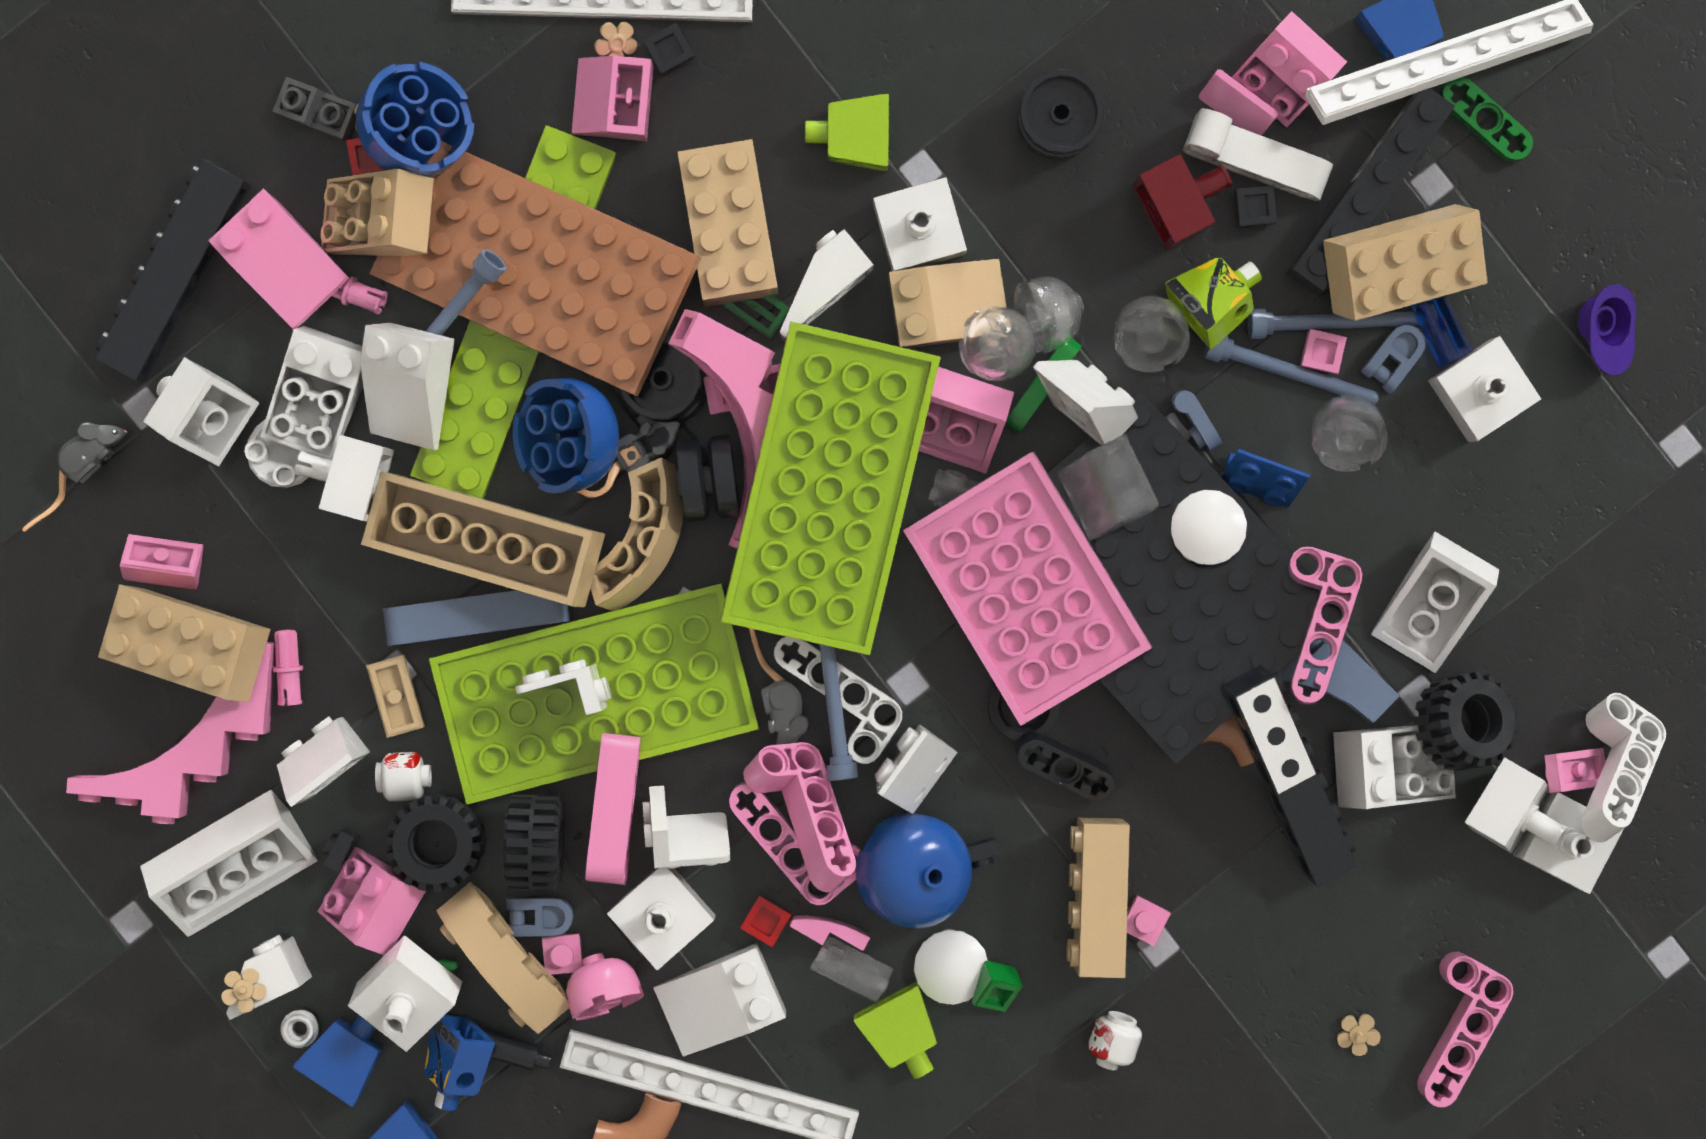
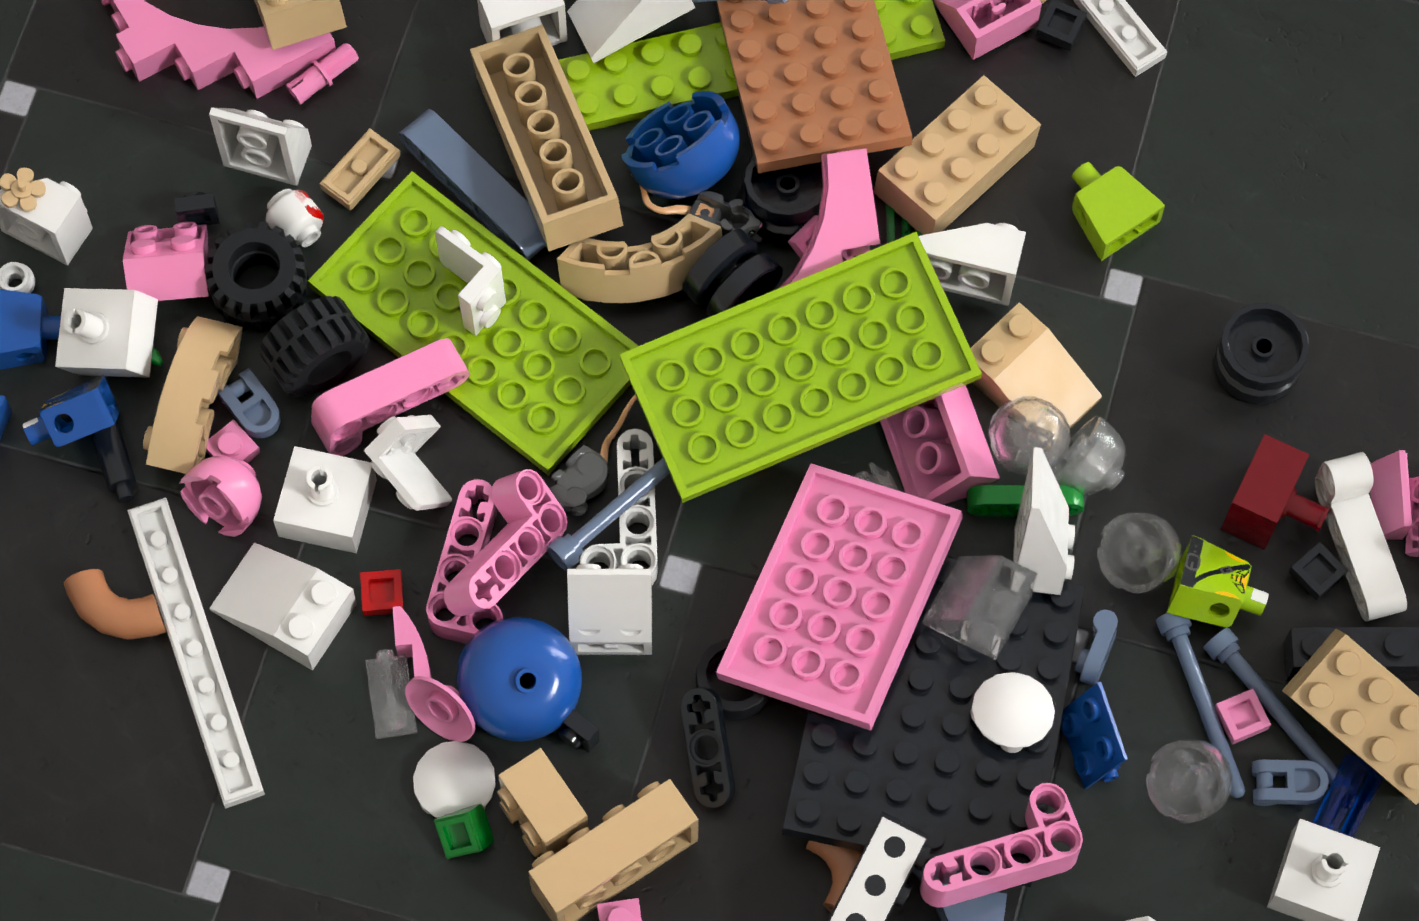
camera: 60 degrees right, 20 degrees down
white slope [140,790,318,937] -> none
lime torso [853,981,937,1079] -> none
white brick [873,177,967,271] -> none
none -> bright pink dish [405,676,475,742]
none -> tan brick [497,748,589,857]

